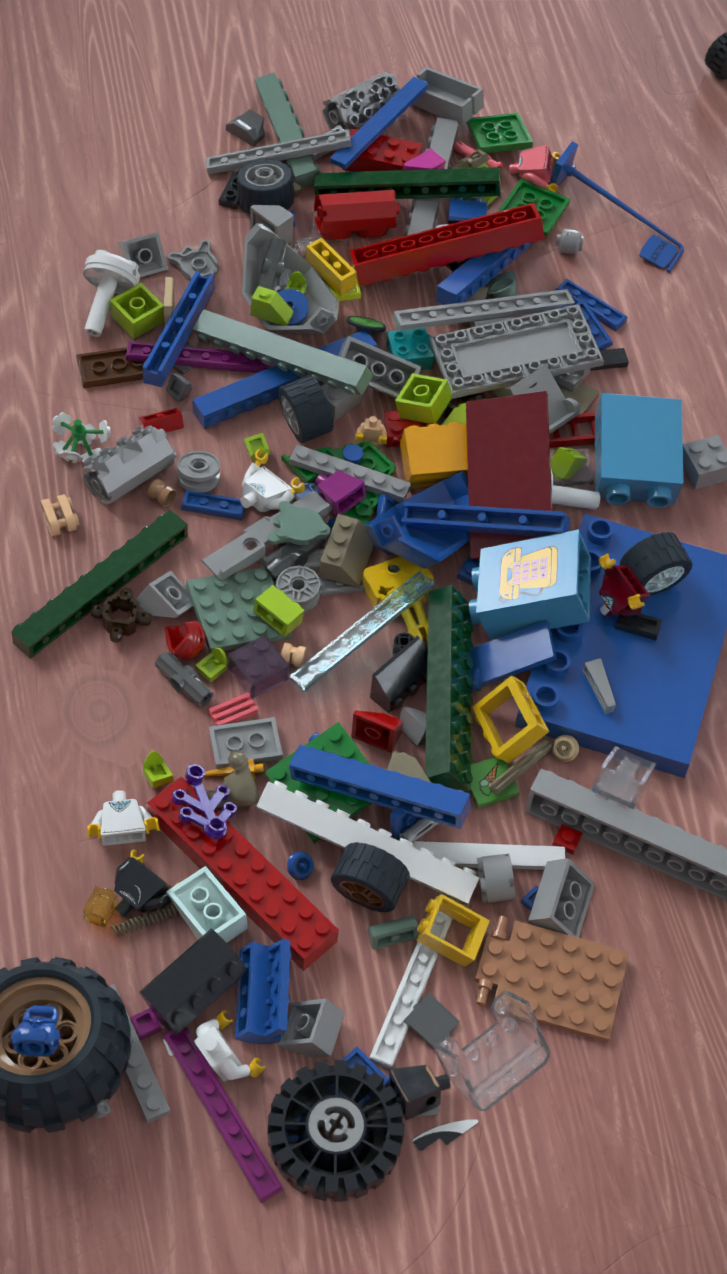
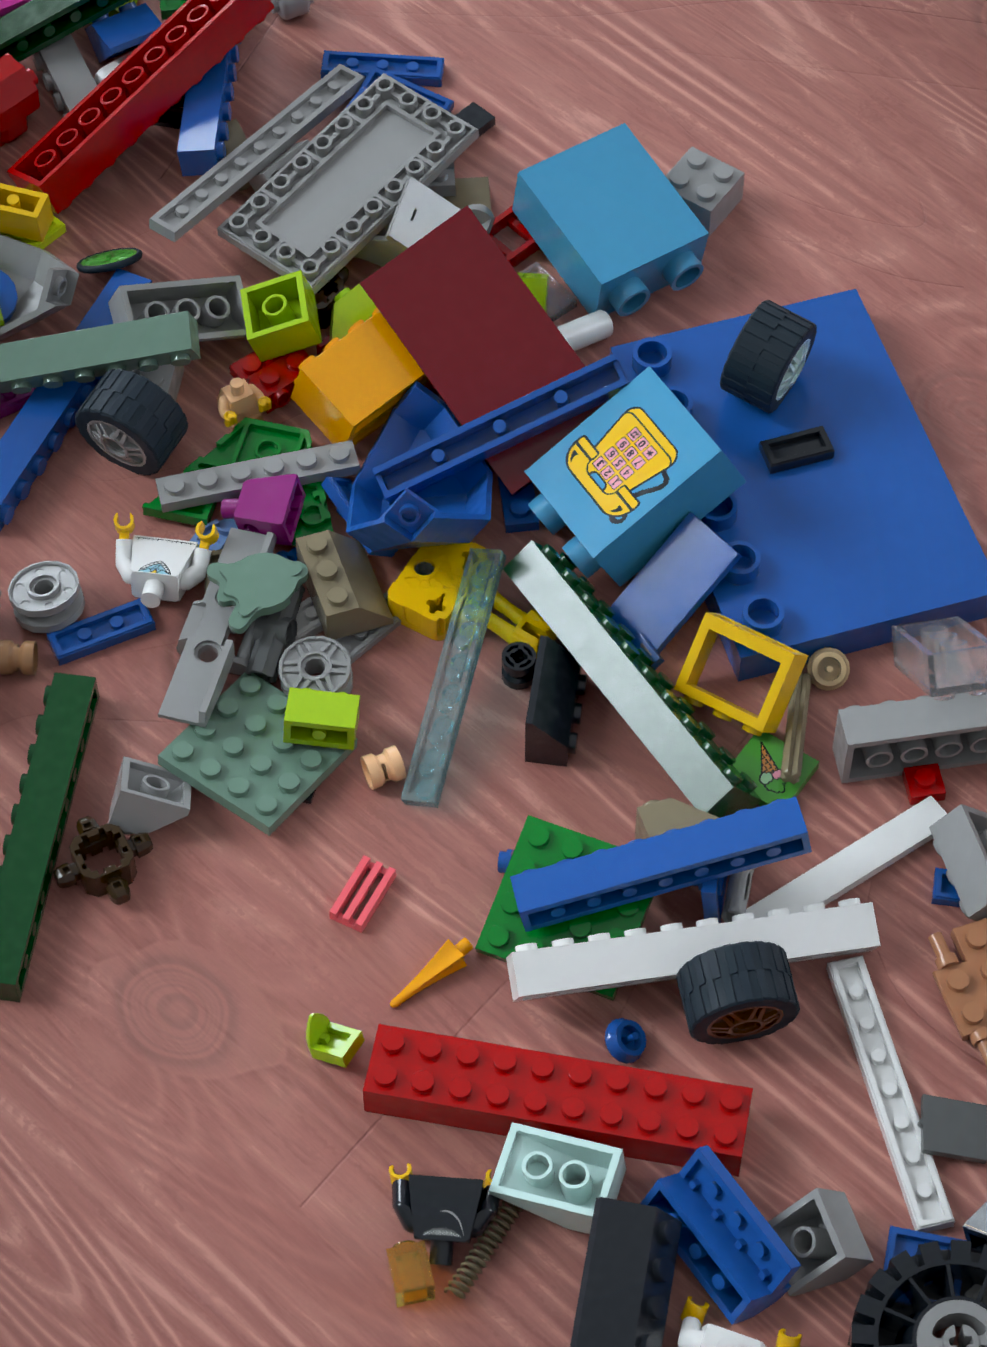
camera: 30 degrees left, 0 degrees up
white torso [87,791,160,846] -> none
dark grey piece [155,652,213,707] -> none
red piece [165,621,205,660] -> none
dark purple plant [172,764,237,839] -> none
lime plate [195,648,228,683] -> none
dark tan head [206,750,259,809] -> none
light grey plate [209,717,283,769] -> none
clear purple brick [228,634,289,699] -> none
lime plate [244,433,270,463] -> none
blue tile [343,445,363,464] -> none
red slope [351,710,403,753] -> none
sand green brick [367,915,418,950] -> none
teal brick [386,328,436,370] -> none
light grey brick [400,707,426,746] -> none
yellow window [416,894,490,967] -> none
light grey brick [477,853,515,903] -> none
sand green piece [487,272,518,299] -> none
light grey piece [583,658,616,714] -> none
dark red torso [599,553,650,617] -> none

